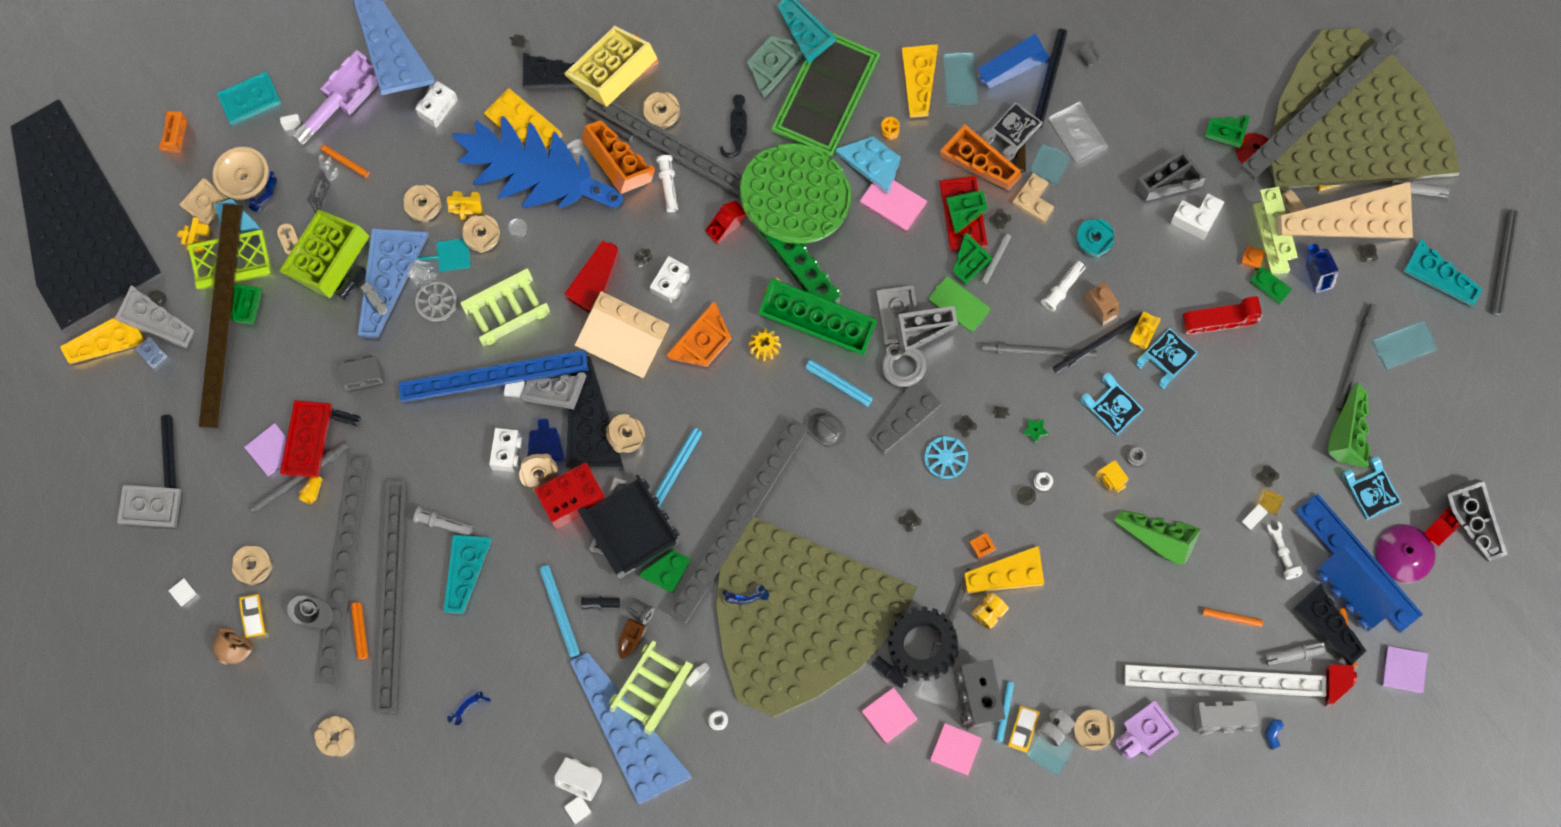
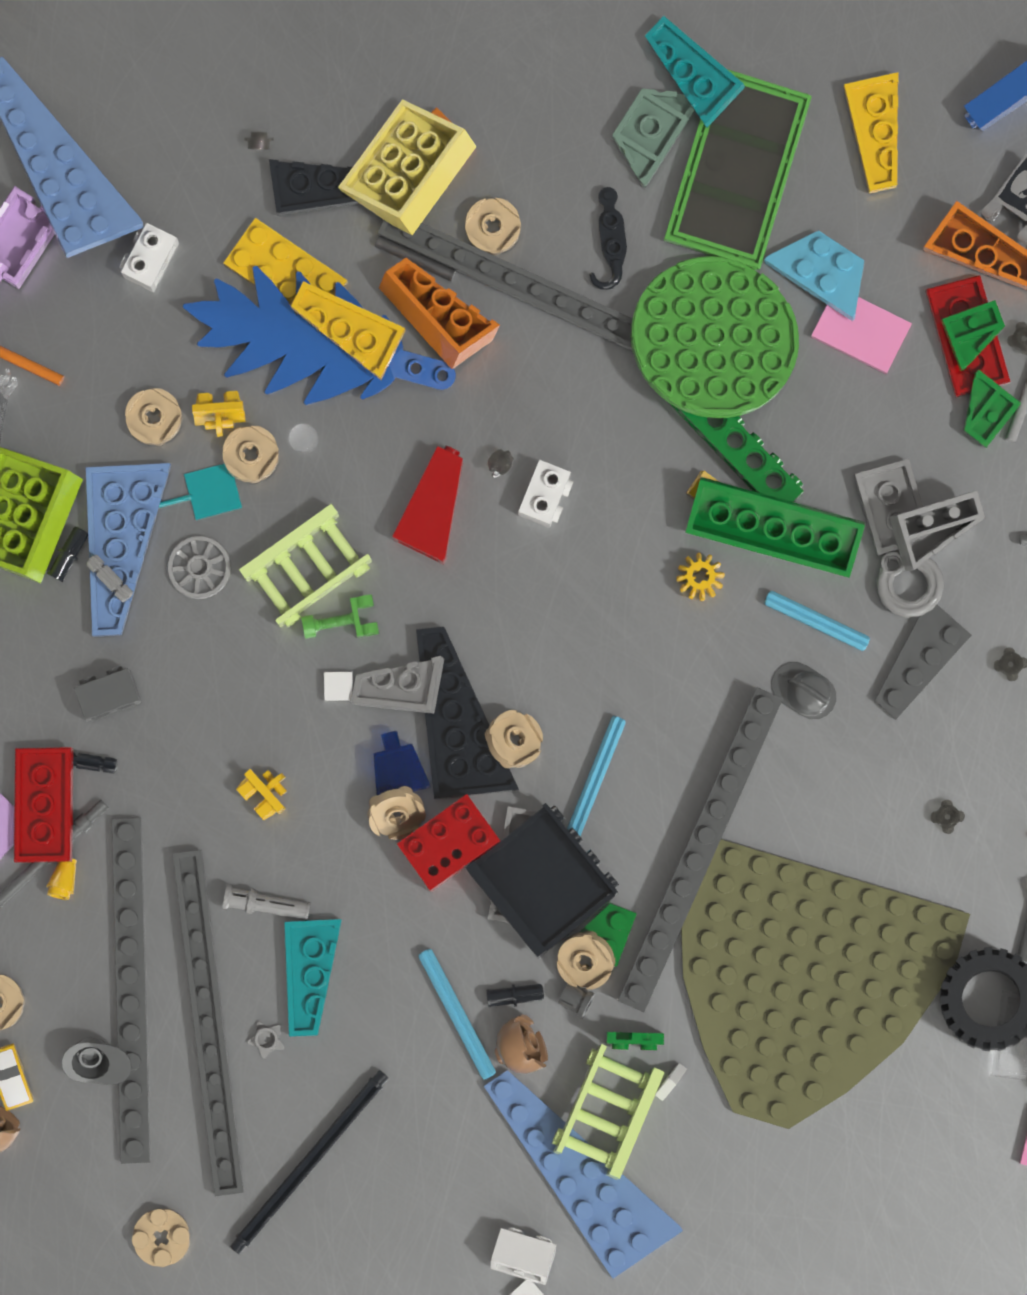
camera: 10 degrees left, 10 degrees up
orange axle [351,602,368,660] -> none
blue plate [399,350,589,403] -> none
clear head [408,260,437,287] -> none
clear blue piece [447,691,491,726] -> none
white brick [489,428,523,472] -> none
clear tile [567,139,585,155] -> none
slope [574,291,670,379] -> none
reddish brown plate [618,618,647,659] -> none
white pin [656,155,678,212] -> none
orange wing [666,302,732,367] -> none
red slope [705,200,746,244] -> none
white plate [708,710,728,730] -> none
clear blue piece [723,585,769,605] -> none
bright pink tile [862,687,918,744] -> none
black axle [871,655,908,689] -> none
light orange wheel [881,117,900,140] -> none
medium azure wheel [925,436,968,479] -> none
bright green piece [928,276,991,333] -> none
clear light blue piece [944,52,978,106] -> none
none -> black piece [230,1070,389,1255]
none -> yellow hips [236,769,287,820]
none -> light grey plate [248,1022,284,1059]
none -> yellow wing [291,281,406,380]
none -> bright green bar [301,595,379,639]
none -> medium nougat cylinder [495,1014,548,1074]
none -> tan plate [557,931,615,990]
none -> green wing [606,1032,664,1050]

